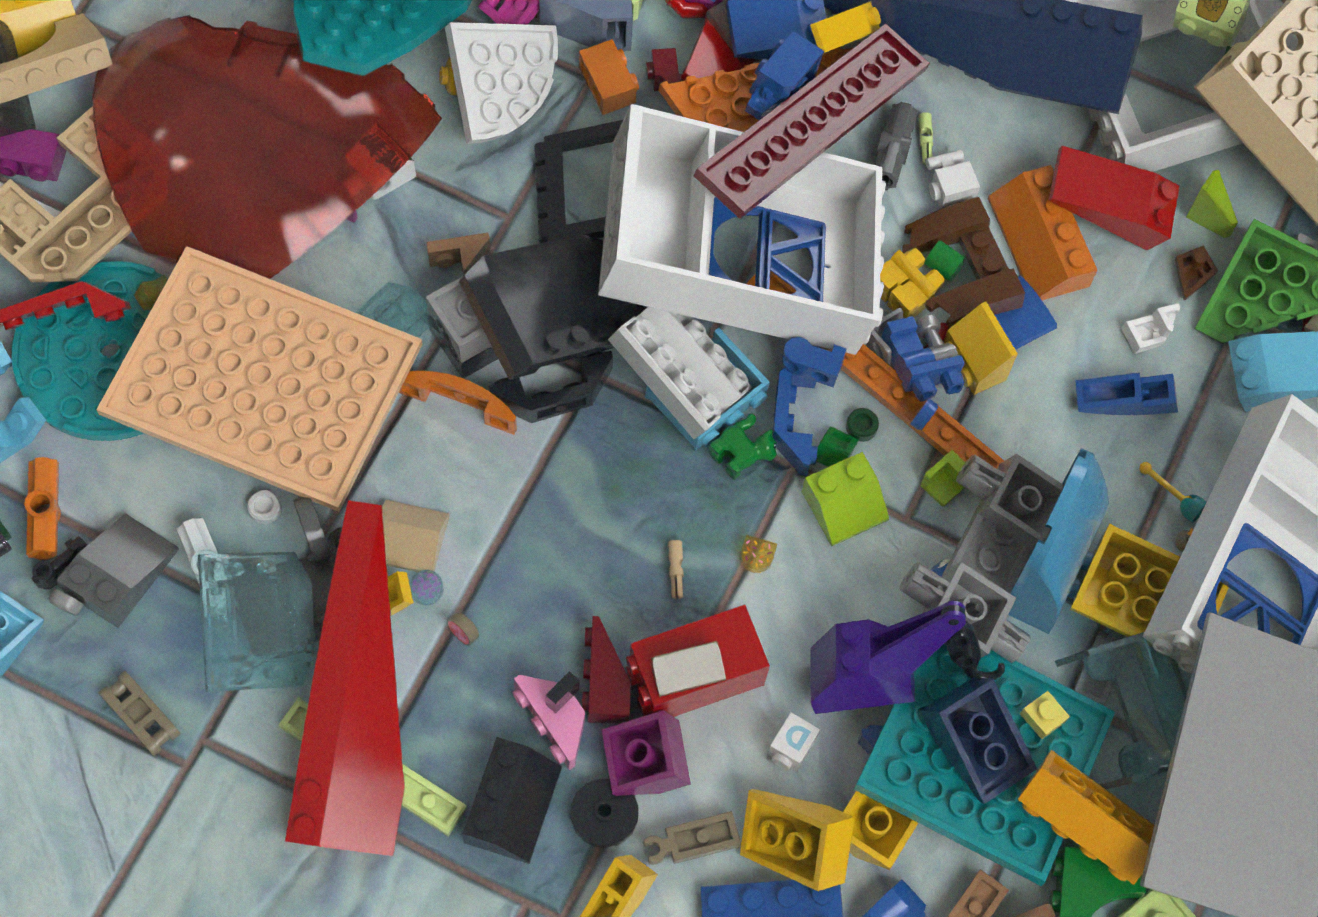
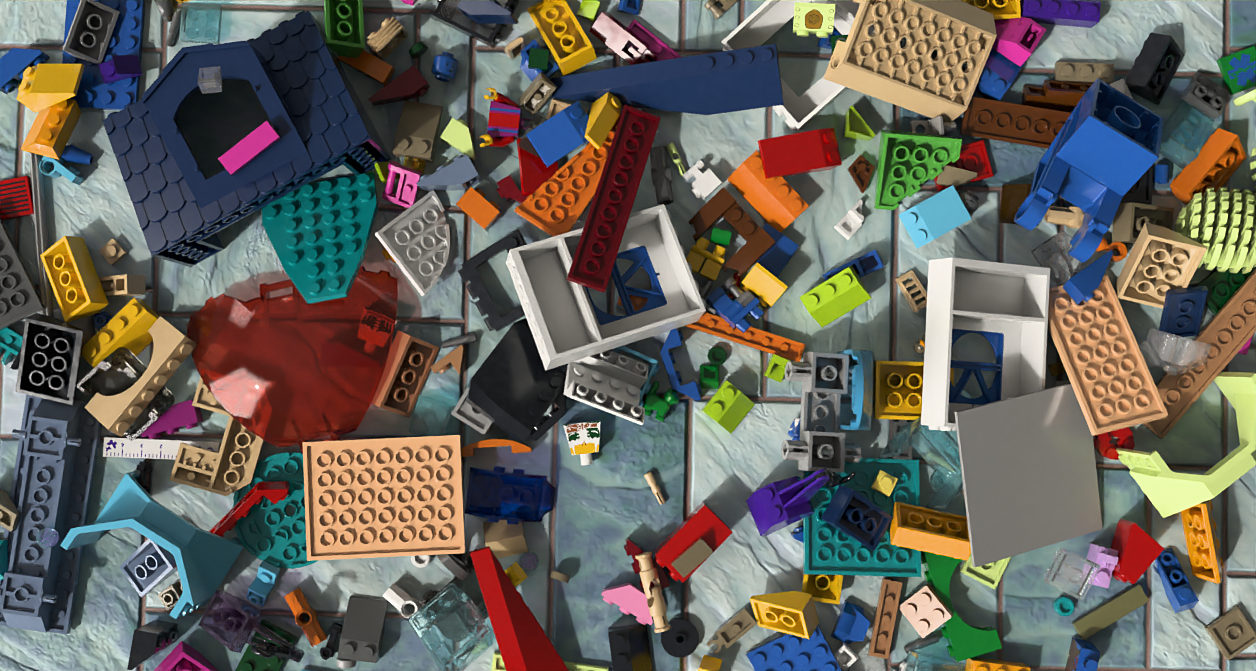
camera: 20 degrees left, 20 degrees up
clear yellow piece [134,275,168,311] -> none
black tile [546,671,580,714] -> none
magenta slope [602,711,691,796] -> none
clear yellow tile [741,535,778,573] -> none
blue hinge [745,31,824,120] -> none
white brick [768,712,820,772] -> none
blue leg [782,337,847,388] -> none
blue tile [910,398,938,430] -> none
hinge [1139,462,1207,523] -> none
none -> nougat slope [368,330,439,418]
none -> flat silver pin [442,333,477,349]
none -> clear blue slope [465,466,556,525]
none -> torso [564,420,601,465]
none -> tan piece [635,551,672,633]
none -> lime slope [799,265,872,328]
none -> tan slope [895,270,927,313]

